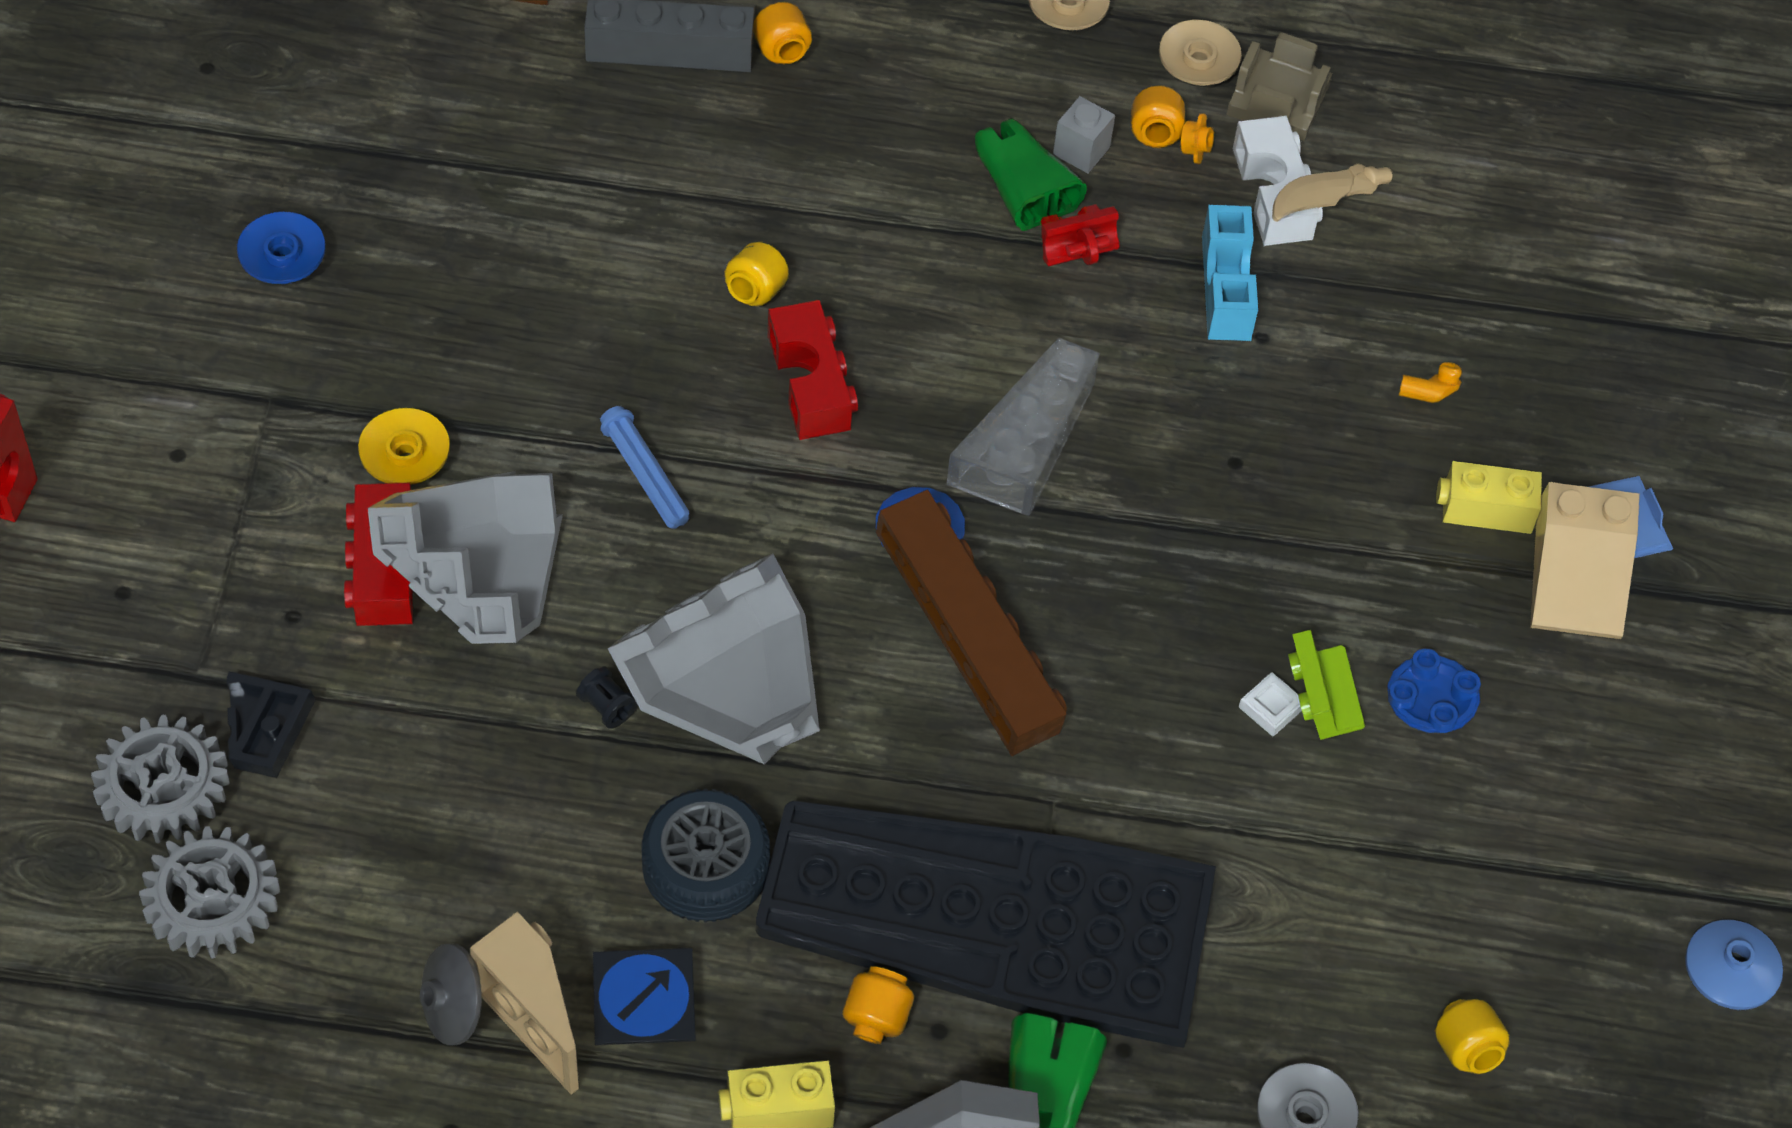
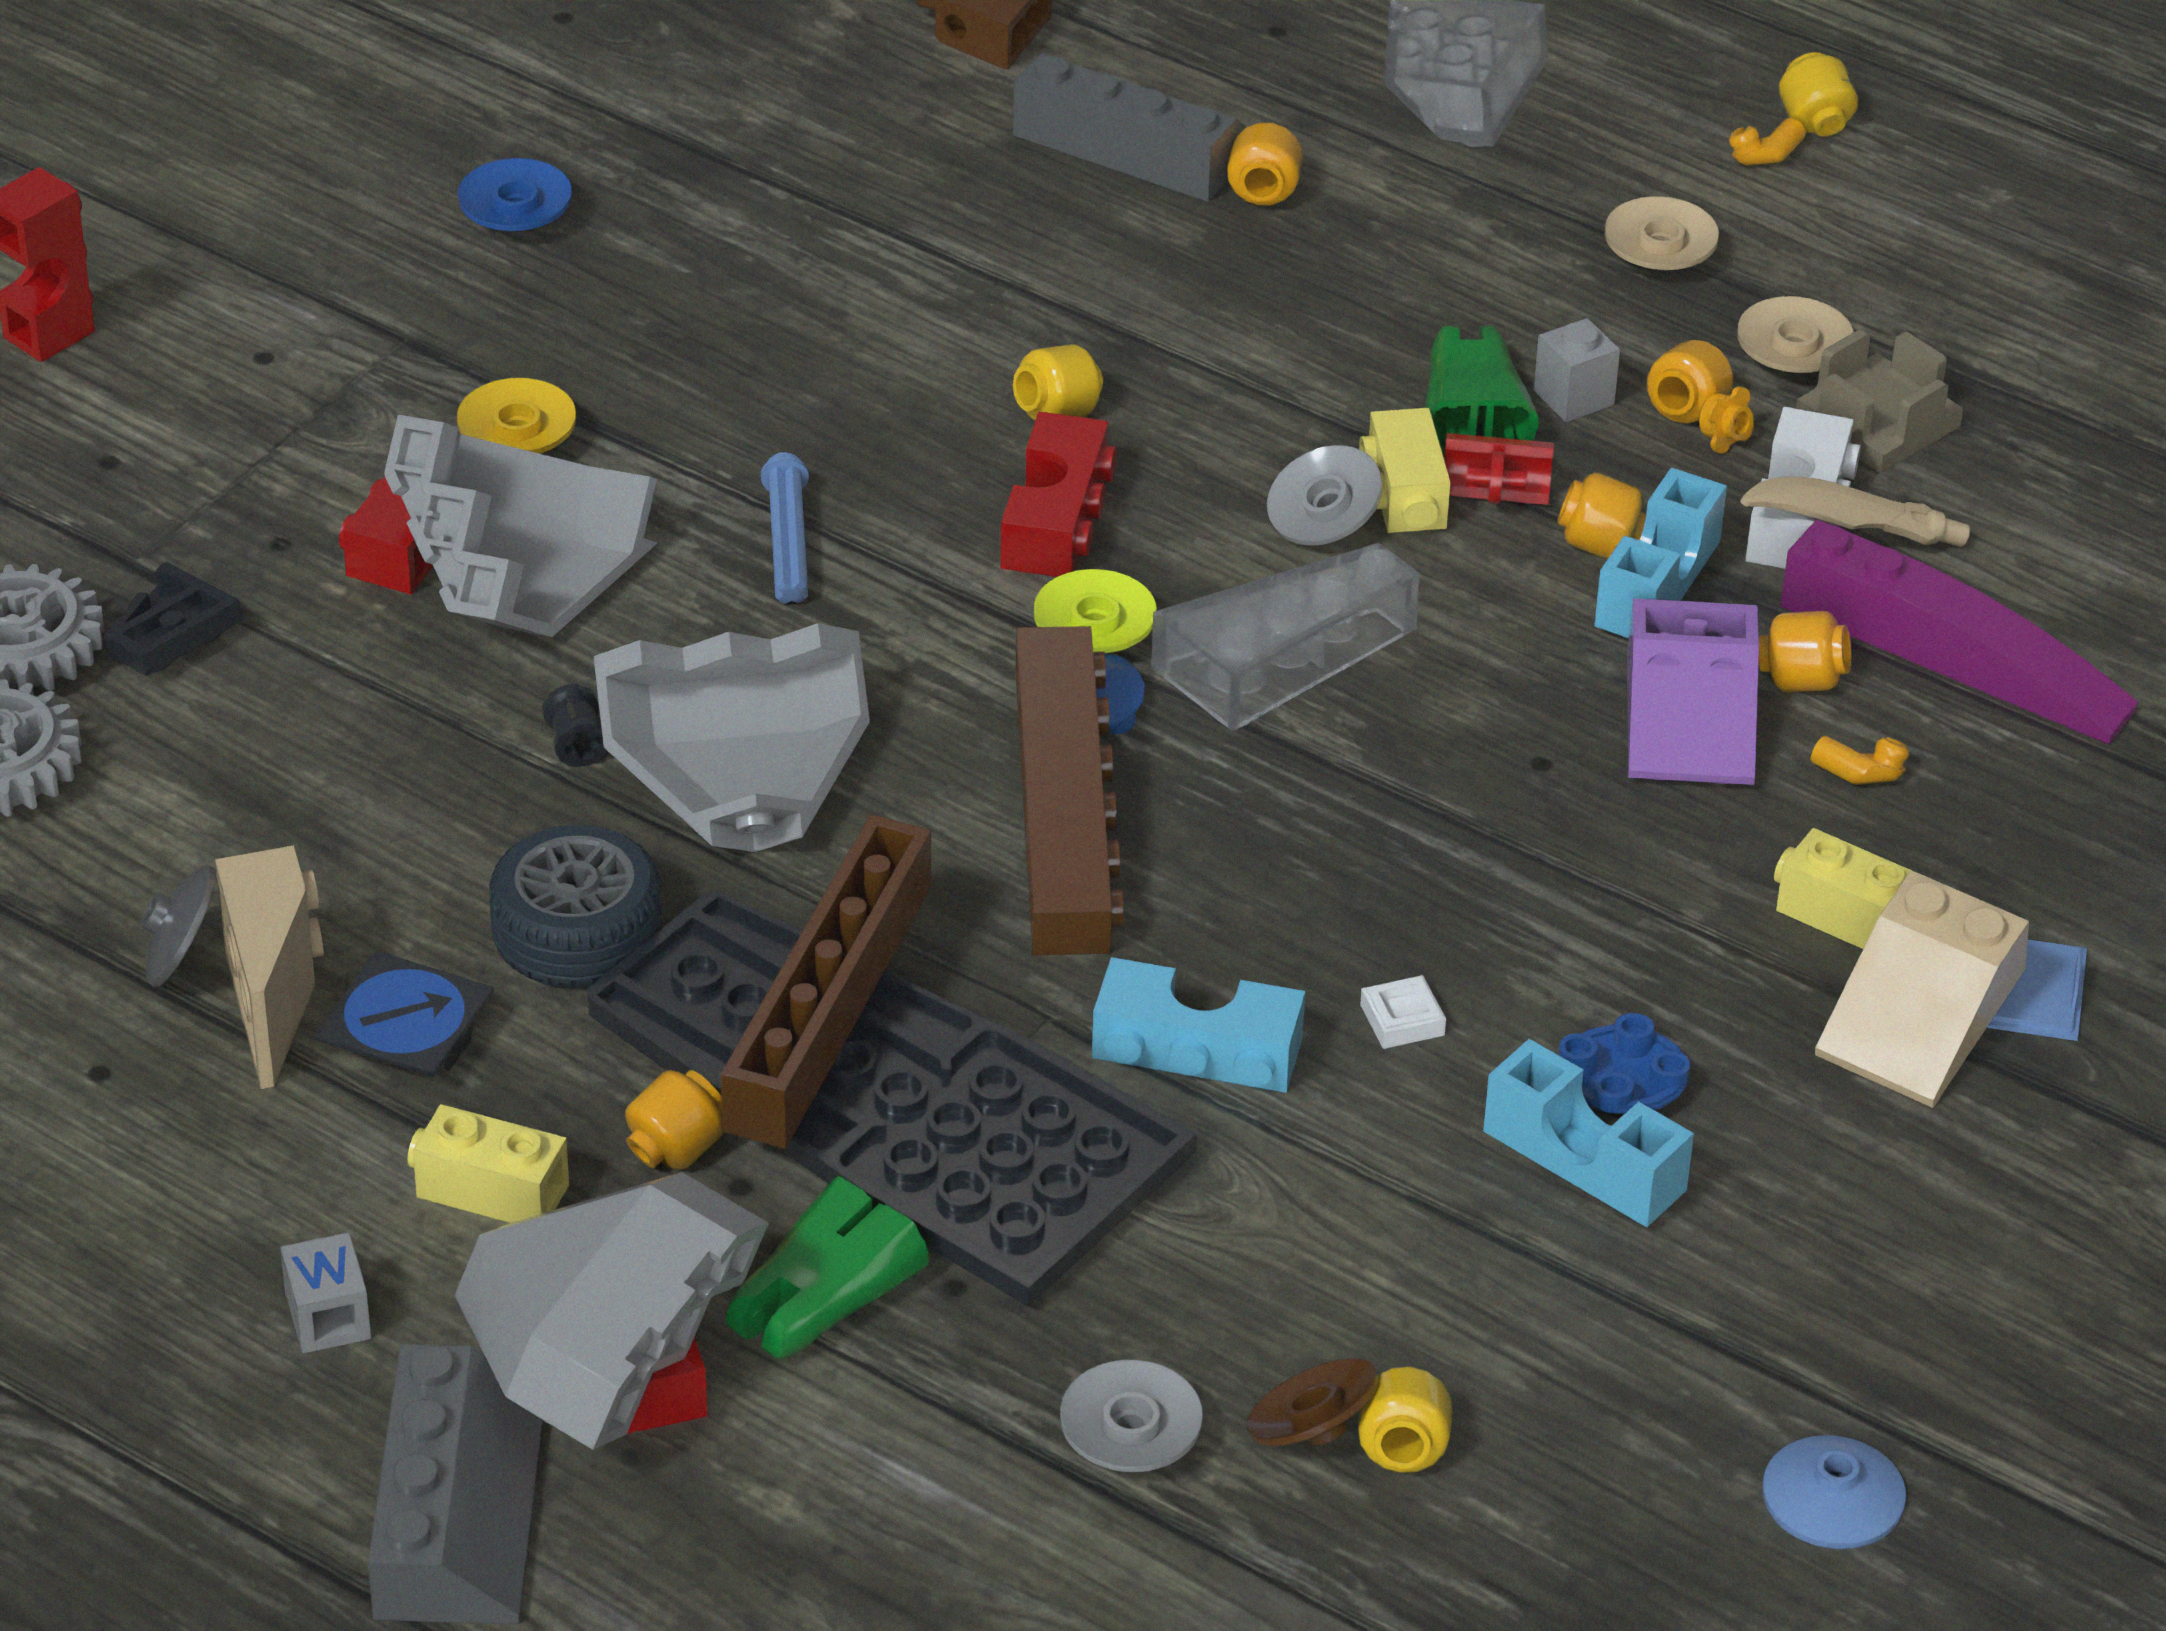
camera: 30 degrees right, 15 degrees down
lime bracket [1288,630,1365,740] -> none
none -> reddish brown brick [721,814,931,1149]
none -> neon yellow dish [1034,569,1157,653]
none -> medium azure arch [1092,957,1305,1093]
none -> reddish brown dish [1246,1358,1379,1446]
none -> light grey dish [1267,445,1383,545]
none -> light yellow brick [1359,408,1450,533]
none -> medium azure arch [1483,1039,1694,1227]
none -> light orange head [1557,472,1646,560]
none -> medium lavender slope [1627,598,1759,785]
none -> light orange head [1758,611,1852,692]
none -> magenta slope [1780,519,2138,744]

